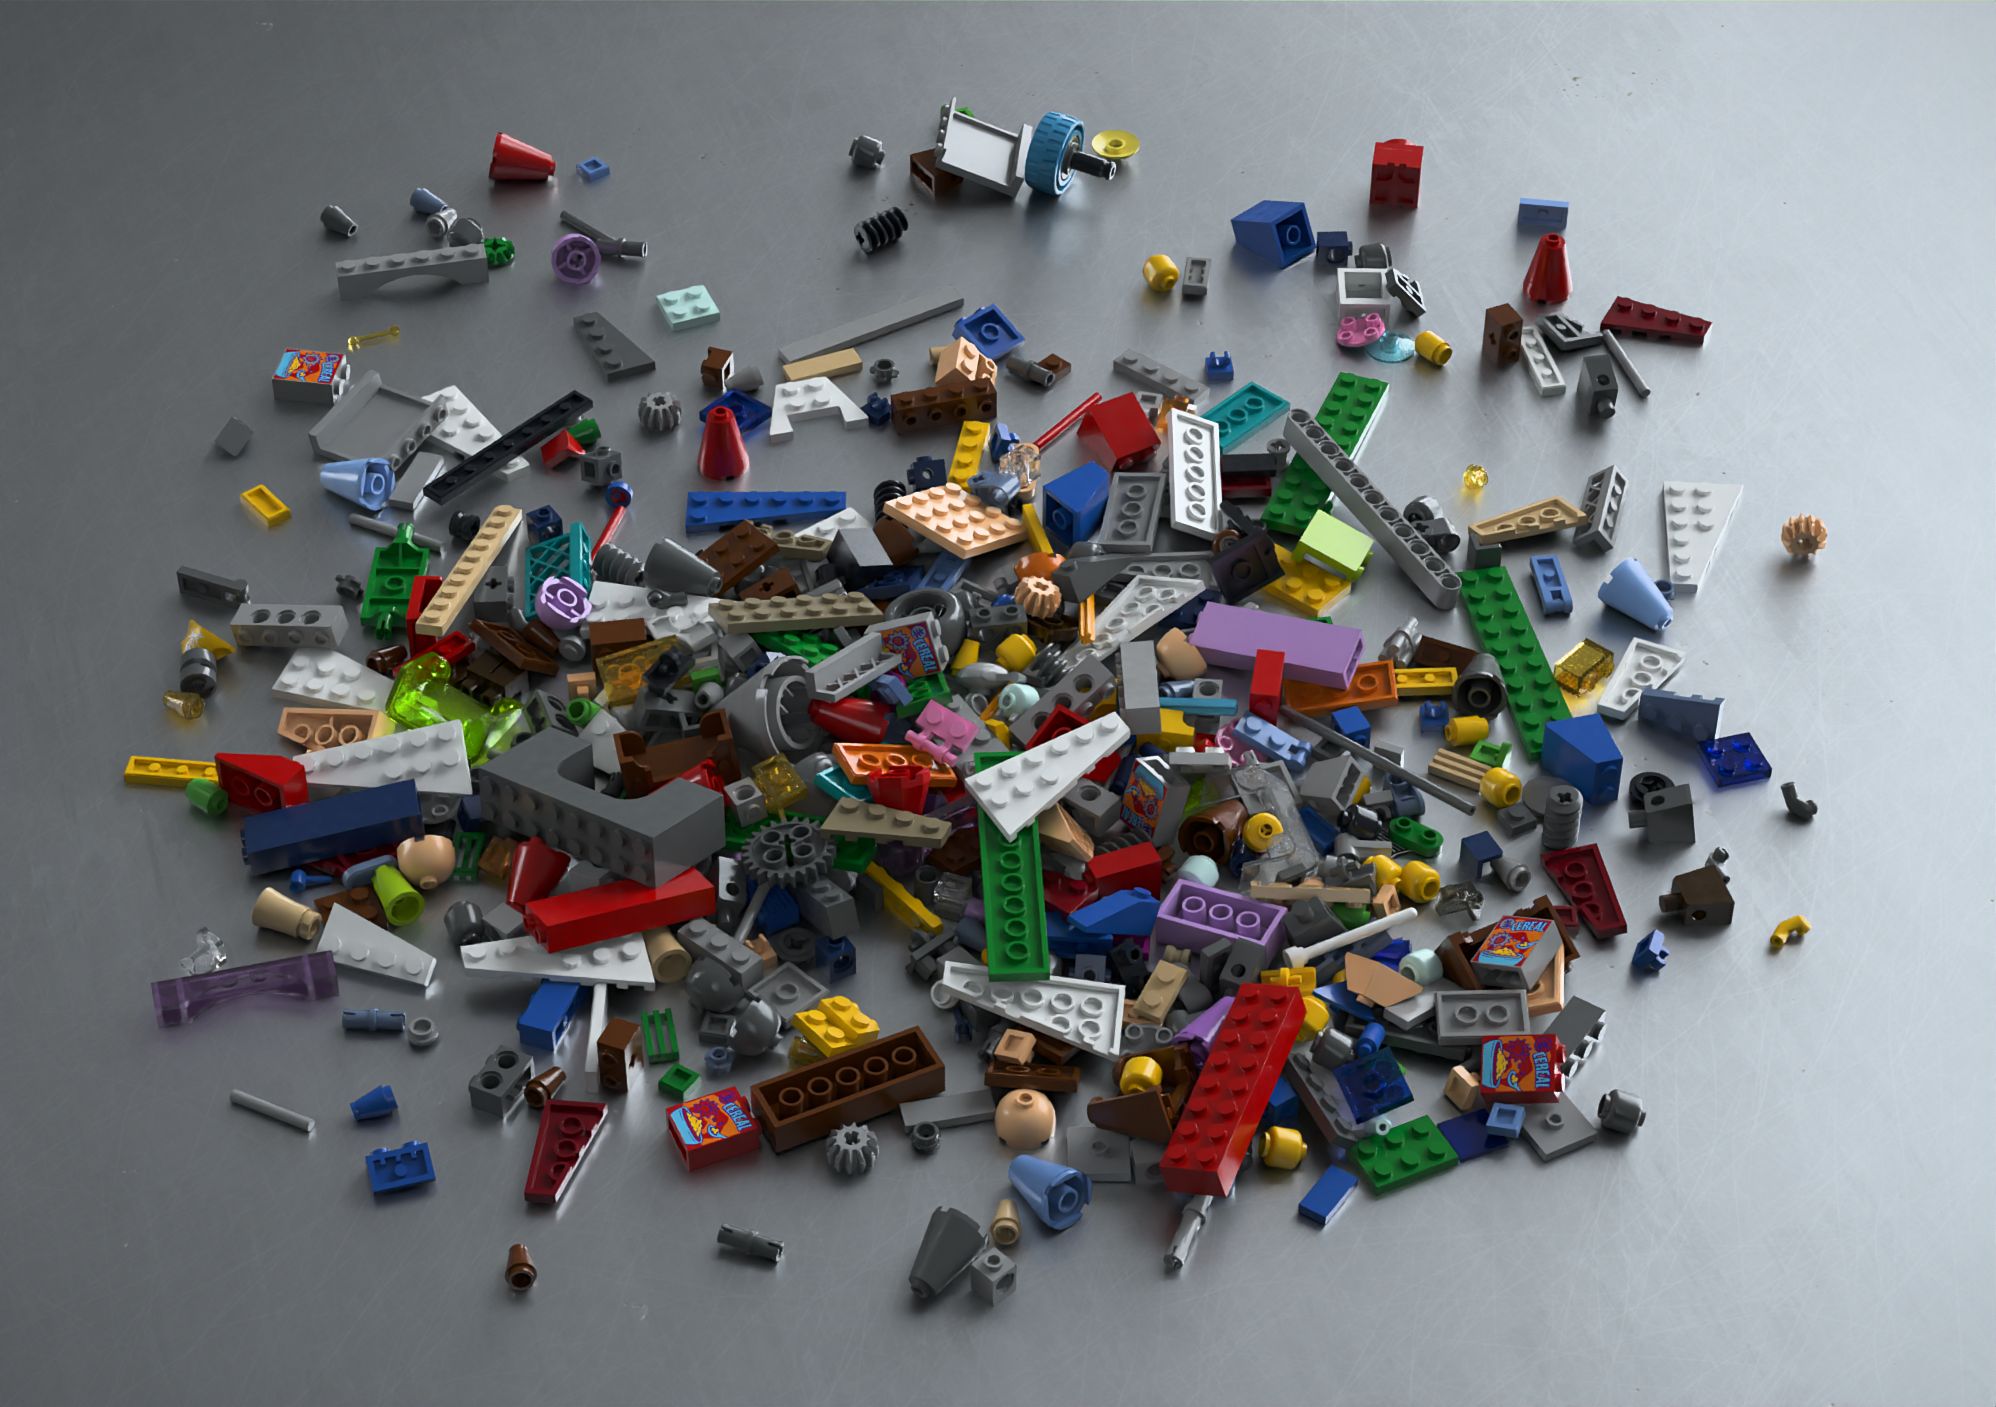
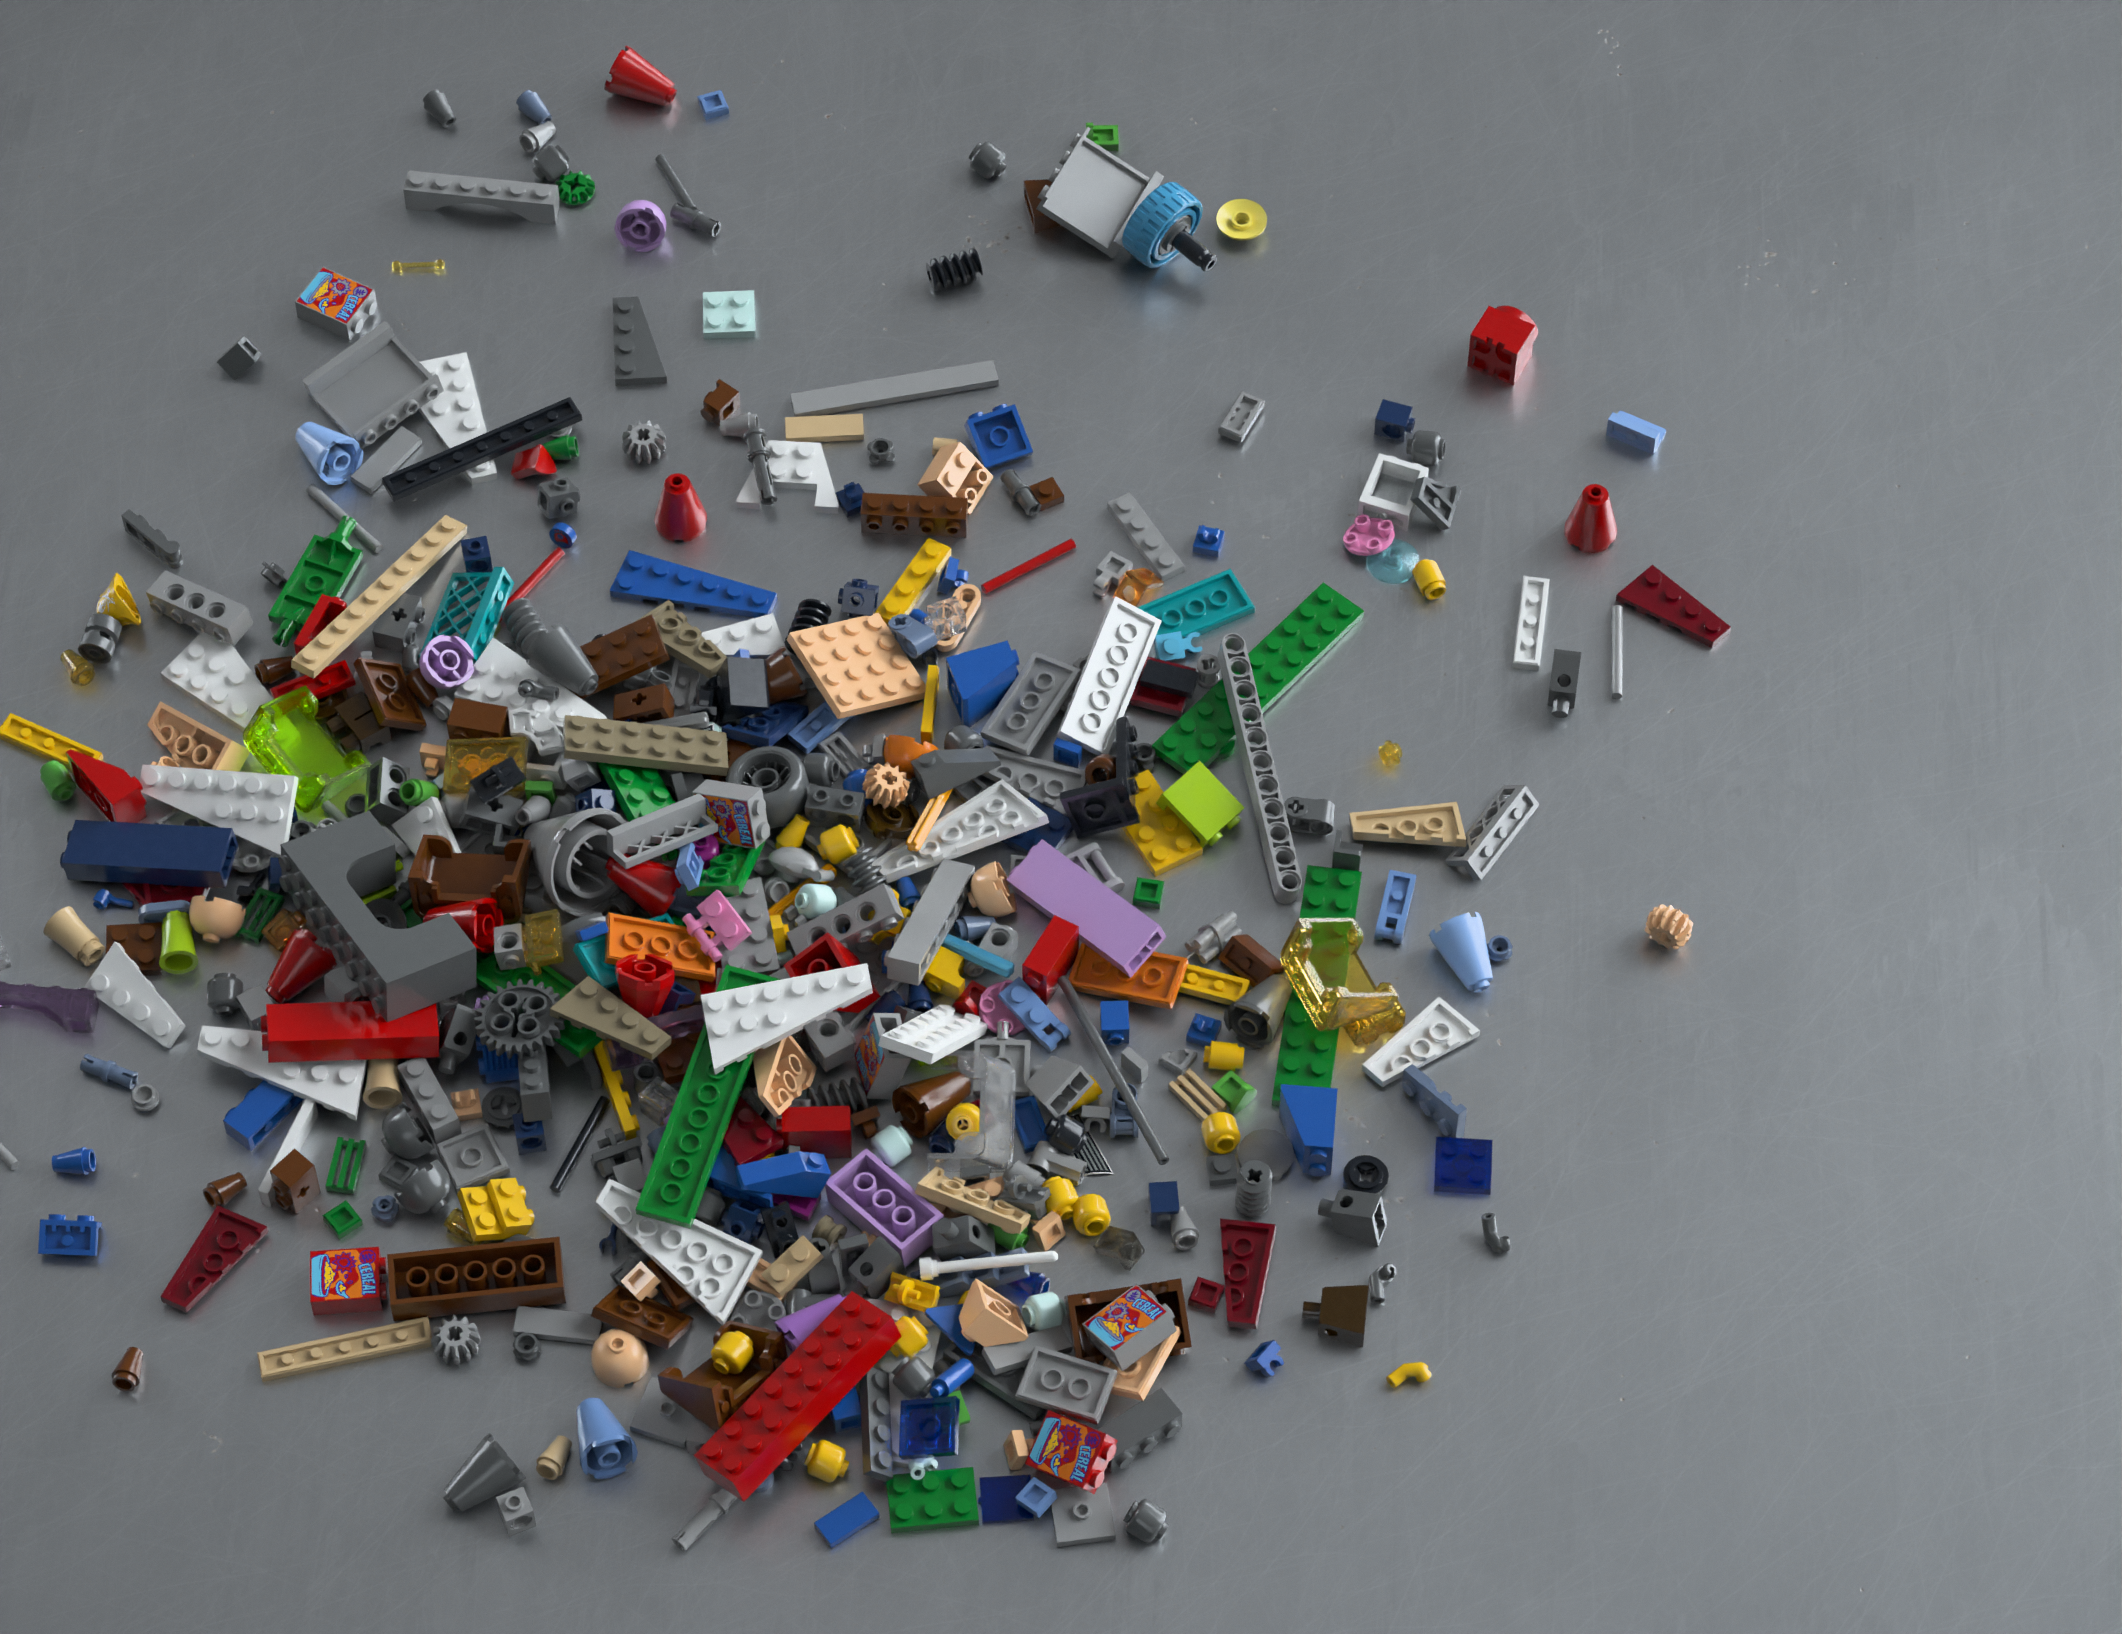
camera: 20 degrees right, 15 degrees up
yellow tile [240,484,291,528] -> none
black wheel [449,510,480,541] -> none
dark grey brick [468,1045,535,1118] -> none
clear blue plate [699,388,772,437] -> none
dark grey pin [717,1223,784,1262] -> none
light grey bar [734,881,770,944] -> none
red slope [1076,392,1162,471] -> none
yellow head [1142,255,1179,292] -> none
blue slope [1231,200,1316,268] -> none
dark grey plate [1311,738,1351,761] -> none
green plate [1388,817,1443,857] -> none
dark grey head [1403,495,1442,530] -> none
reddish brown brick [1482,303,1523,366] -> none
dark grey wing [1535,312,1604,350] -> none
white wing [1663,481,1743,593] -> none
none -> tan tile [257,1316,432,1382]
none -> black bar [550,1096,610,1193]
none -> blue tile [575,921,609,941]
none -> dark grey pin [743,428,777,505]
none -> blue tile [1053,738,1082,768]
none -> medium azure plate [1154,631,1203,661]
none -> light grey tile [1159,1049,1197,1076]
none -> clear yellow windscreen [1281,918,1399,1031]

